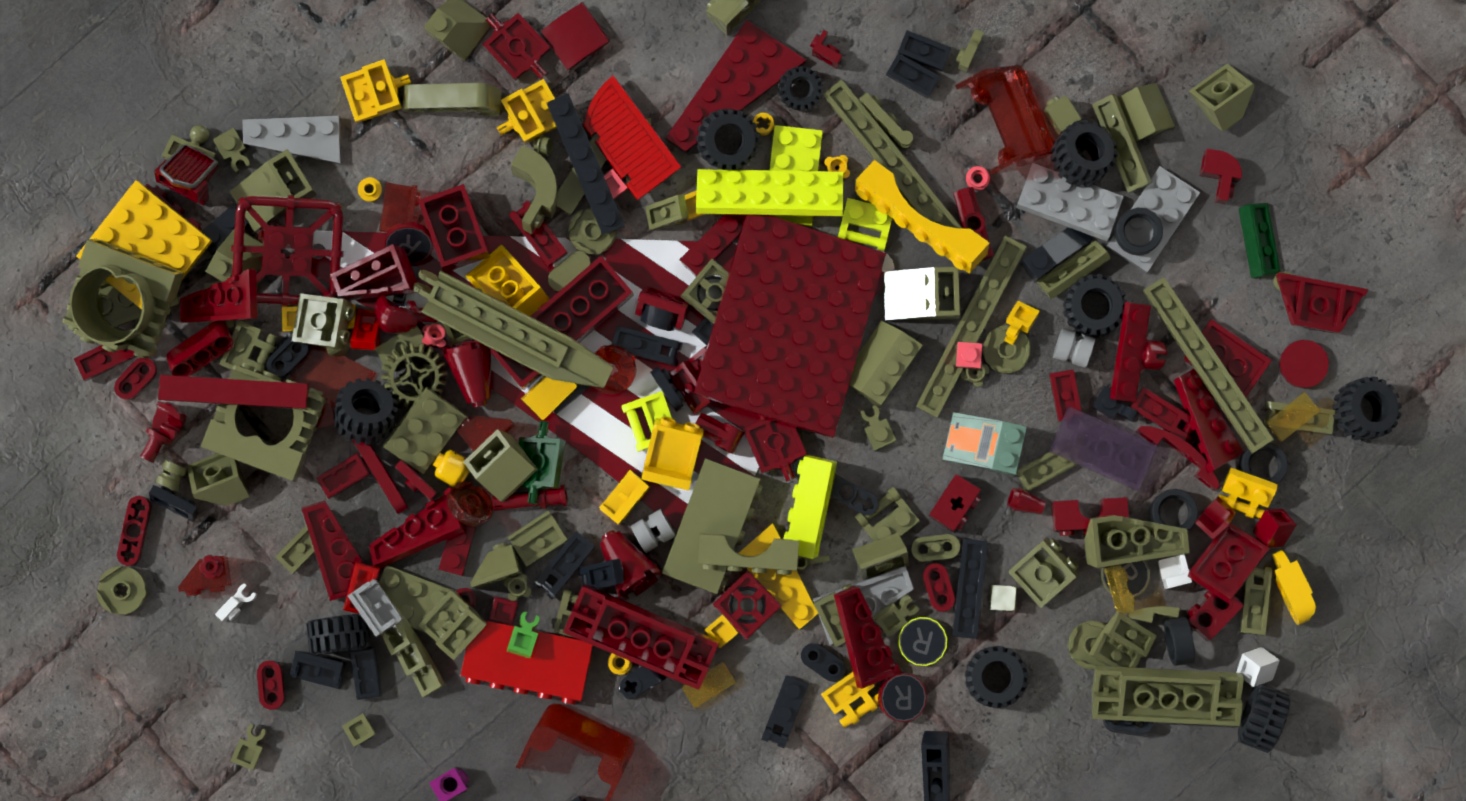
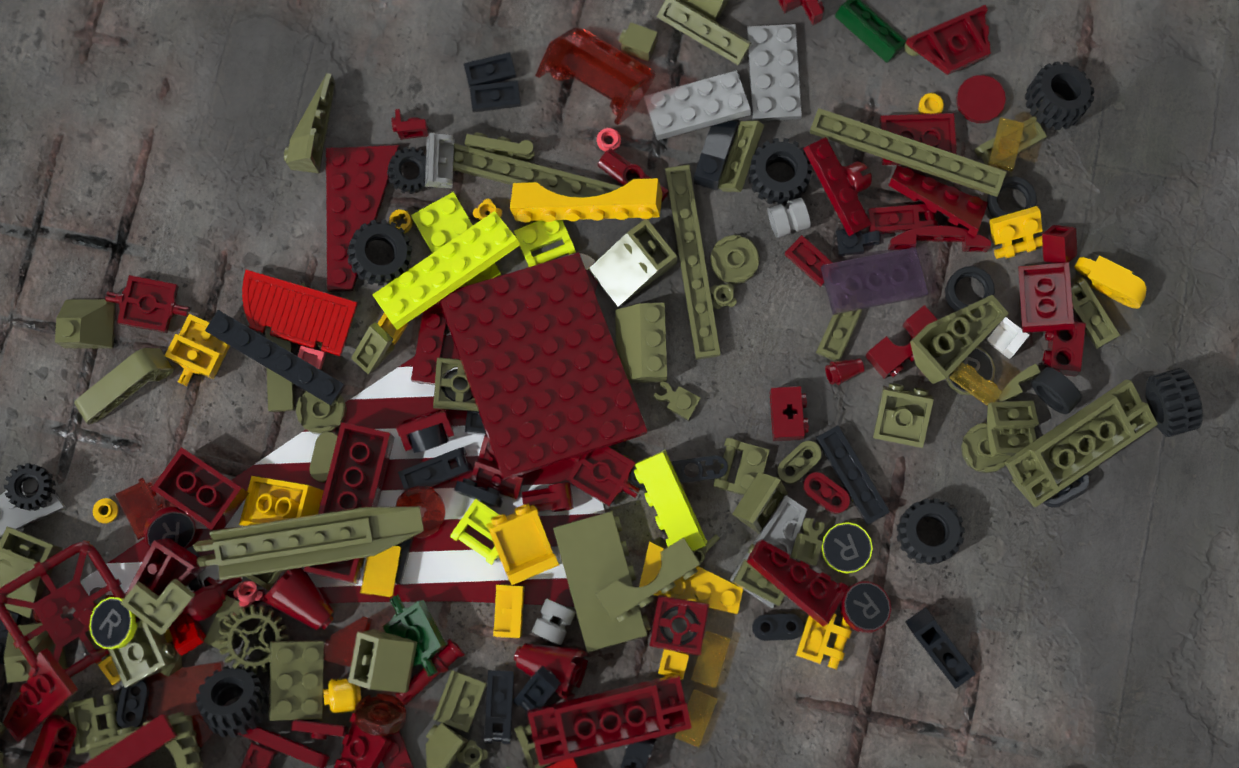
camera: 35 degrees left, 5 degrees down
yellow plate [340,59,411,123] -> none
dark red plate [508,200,568,268] -> none
olive arch [511,145,558,234] -> none
olive plate [534,134,553,157] -> none
dark red slope [541,2,610,70] -> none
yellow plate [608,654,633,675] -> none
black plate [761,675,809,749] -> none
sand green slope [942,412,1027,476] -> none
olive plate [956,28,984,73] -> none
coral plate [956,342,982,369] -> none
slope [989,585,1017,612] -> none
yellow plate [1004,301,1040,345] -> none
black tyre [1050,120,1118,187] -> none
black tyre [1115,207,1163,256] -> none
dark red panel [1195,496,1236,539] -> none
white panel [1236,647,1280,687] -> none
none -> black tyre [4,463,56,511]
none -> black tile [90,597,137,649]
none -> olive plate [121,578,195,635]
none -> light grey hinge [425,133,454,189]
none -> clear yellow plate [691,631,731,688]
none -> yellow tile [918,93,944,114]

